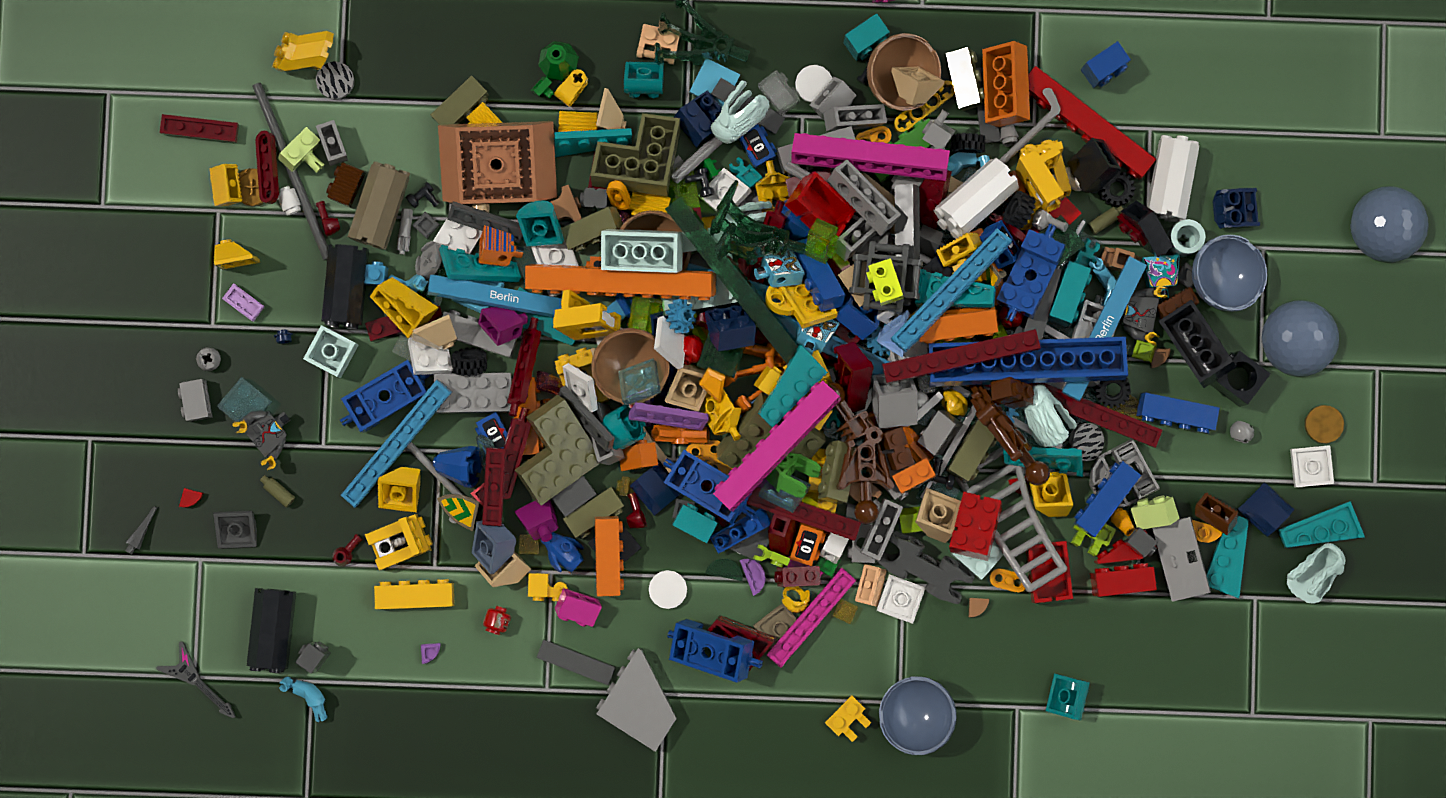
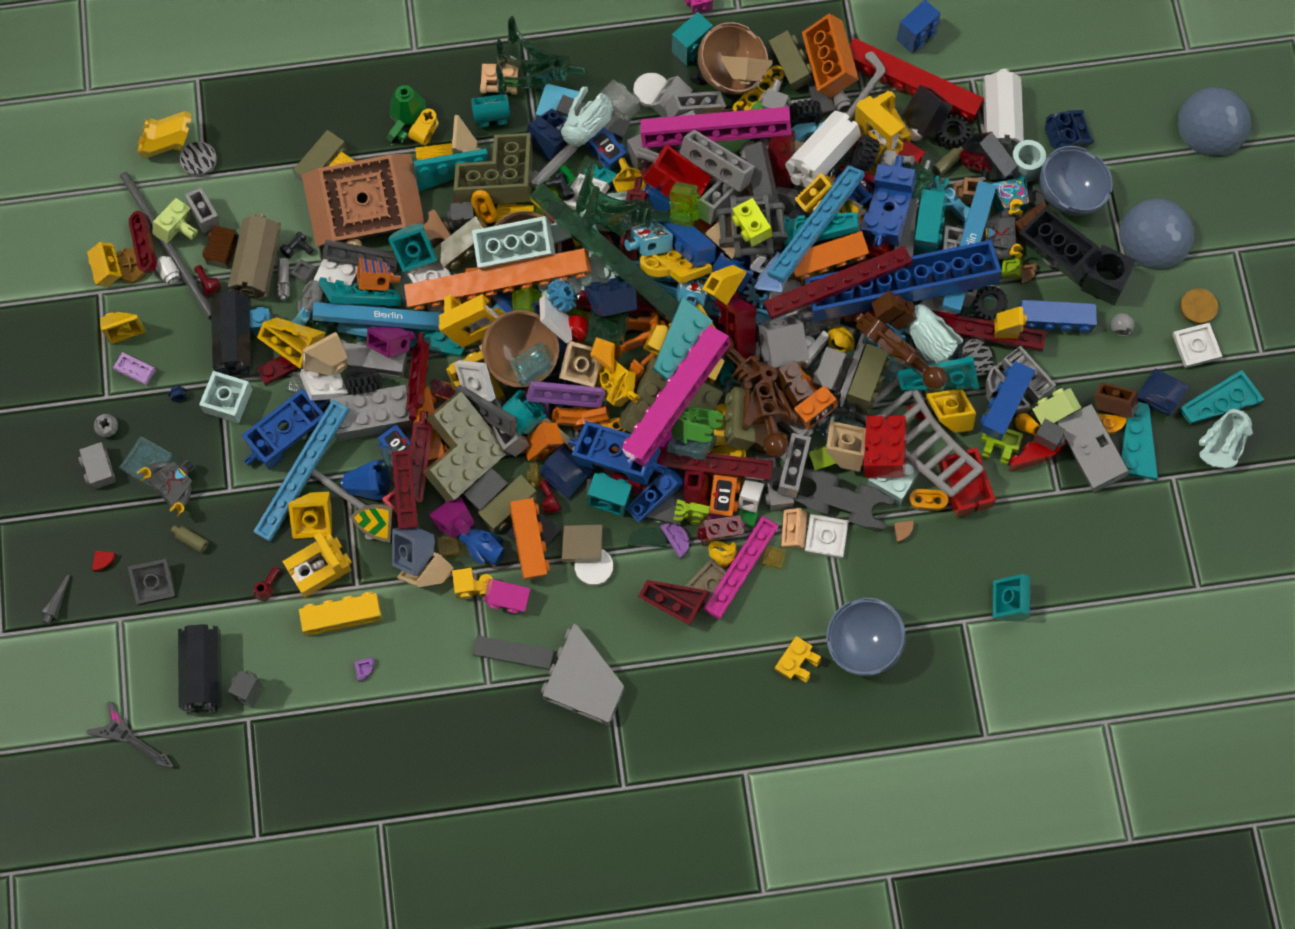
camera: 10 degrees left, 15 degrees down
dark red plate [159,114,239,143] -> none
medium azure arm [279,677,328,722] -> none
red head [483,606,511,635] -> none
blue brick [667,619,763,683] -> none
red piece [1090,563,1157,597] -> none
none -> dark tan tile [562,525,603,563]
none -> yellow slope [702,265,747,305]
none -> yellow slope [994,307,1026,339]

